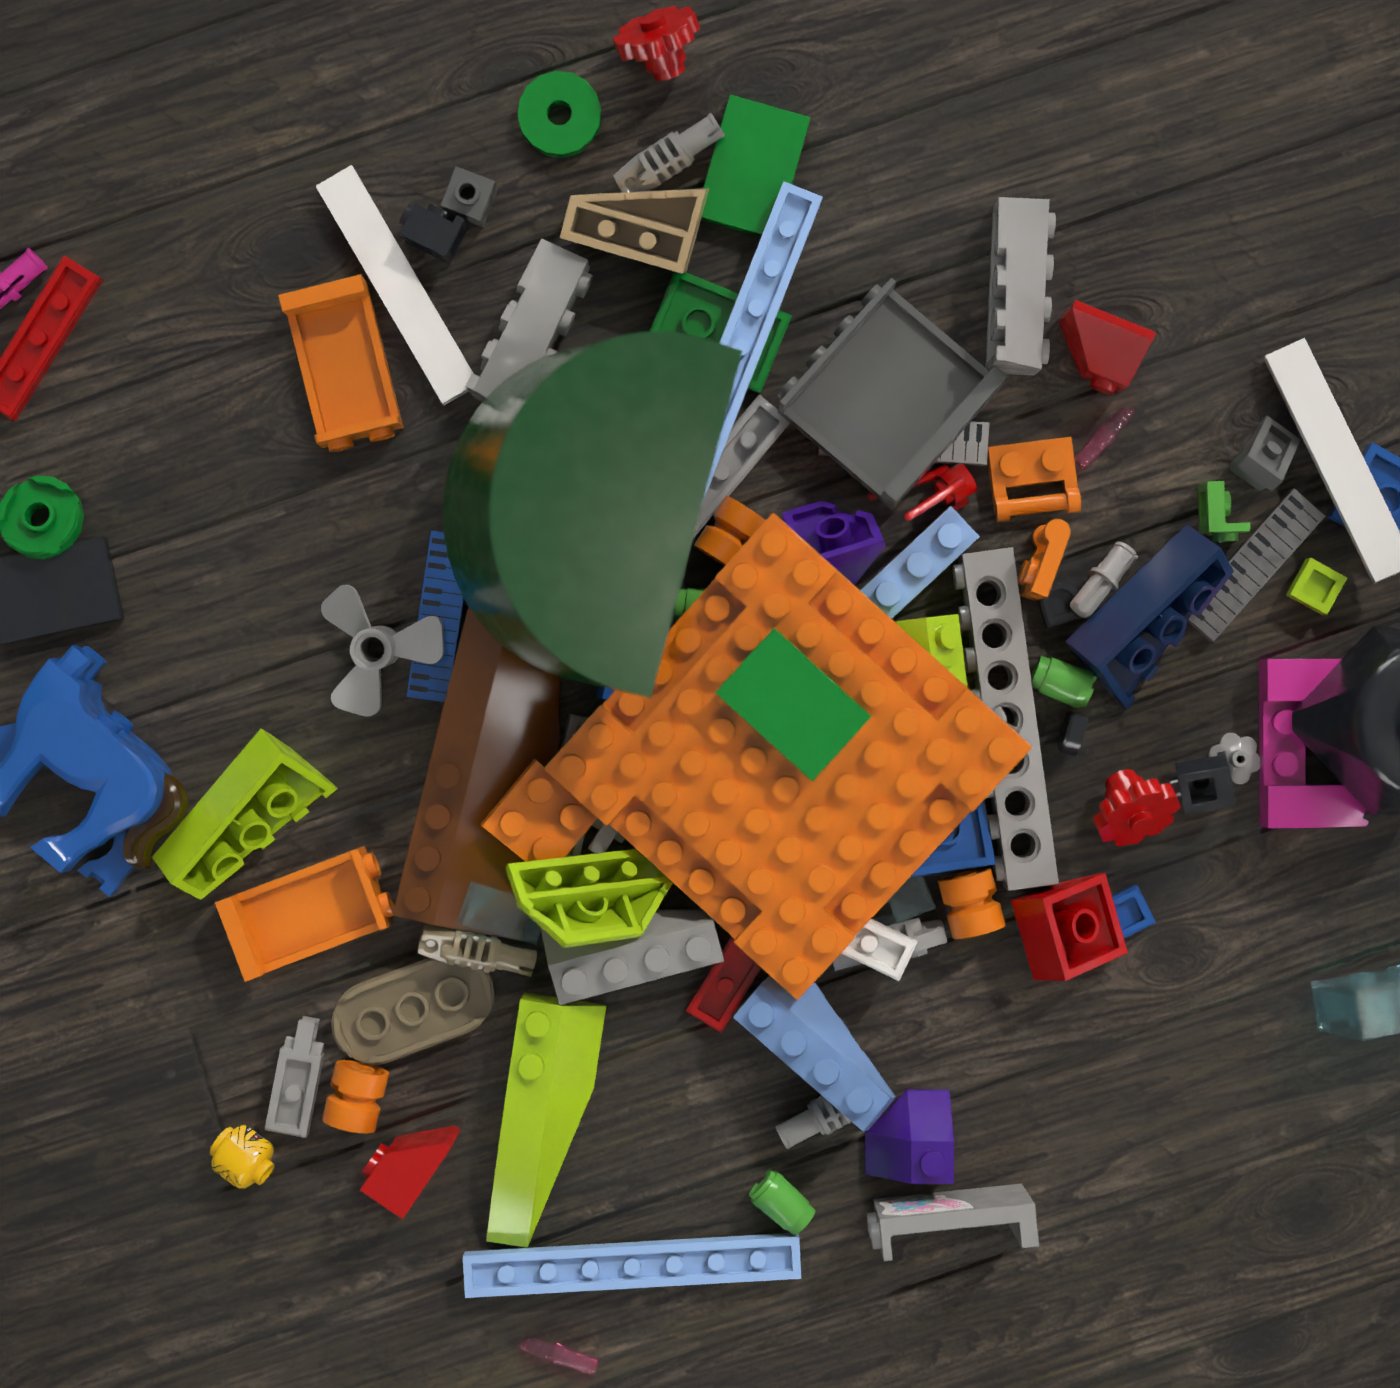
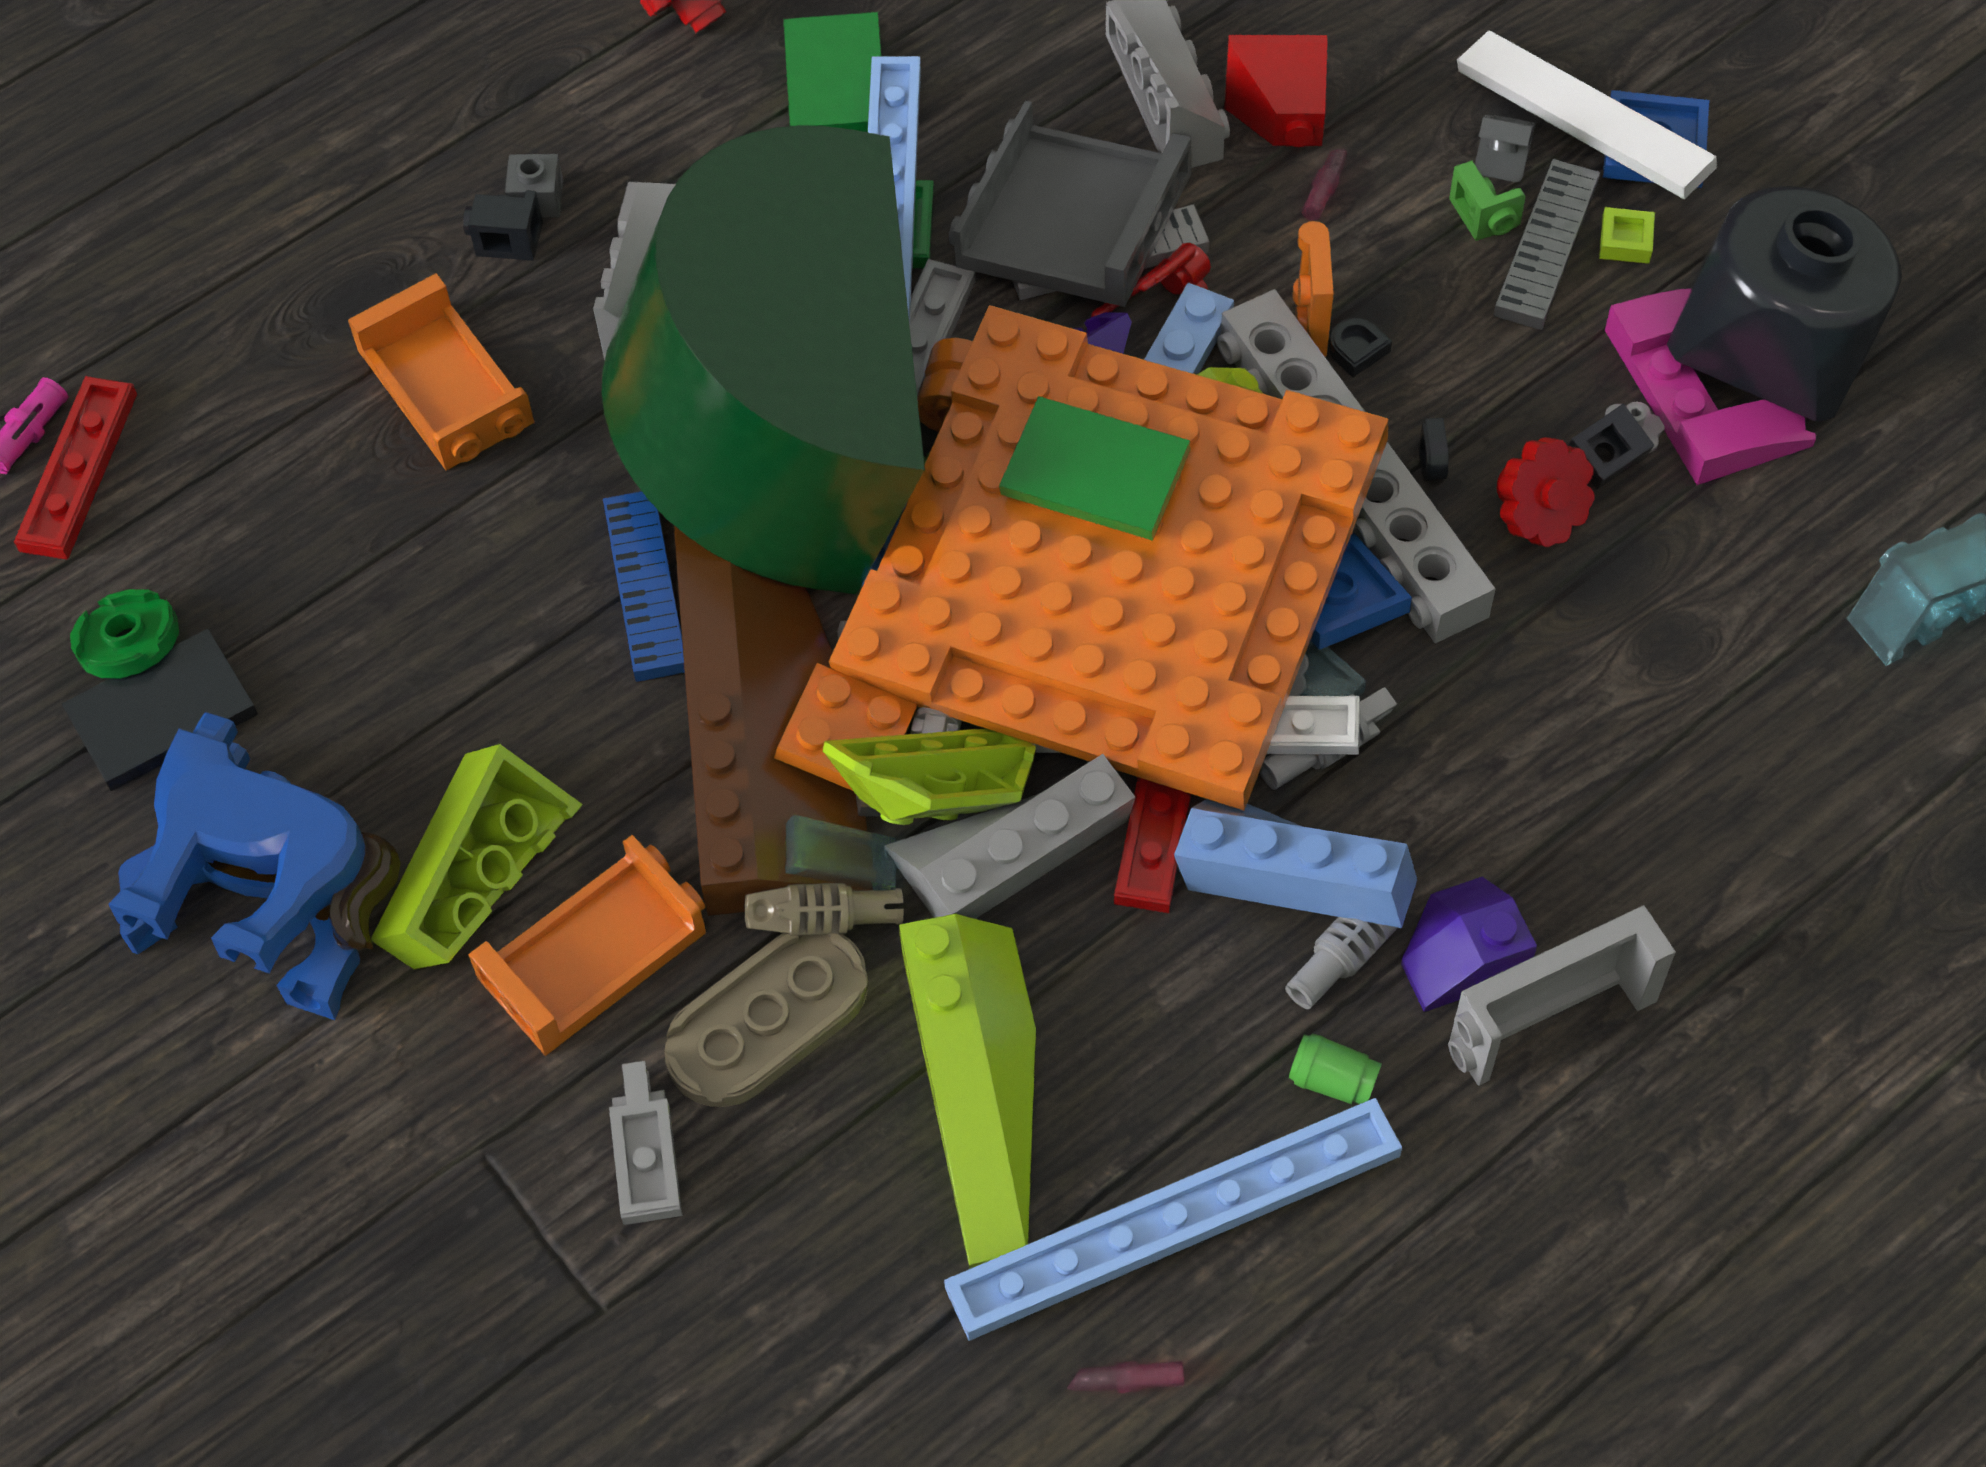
camera: 20 degrees left, 30 degrees down
yellow head [210,1125,275,1189] -> none
white tile [316,165,474,405] -> none
light grey piece [321,585,445,716] -> none
orange wheel [322,1060,390,1134] -> none
red slope [360,1125,461,1219] -> none
green tile [518,71,602,158] -> none
tan wedge [560,188,710,274] -> none
light grey hinge [613,113,725,192] -> none
orange wheel [938,867,1006,939] -> none
orange plate [987,437,1081,522] -> none
red slope [1011,873,1128,981] -> none
bright green piece [1031,655,1097,709] -> none
dark blue wedge [1065,525,1234,710] -> none
light grey axle [1070,541,1138,618] -> none
blue tile [1112,884,1156,938] -> none

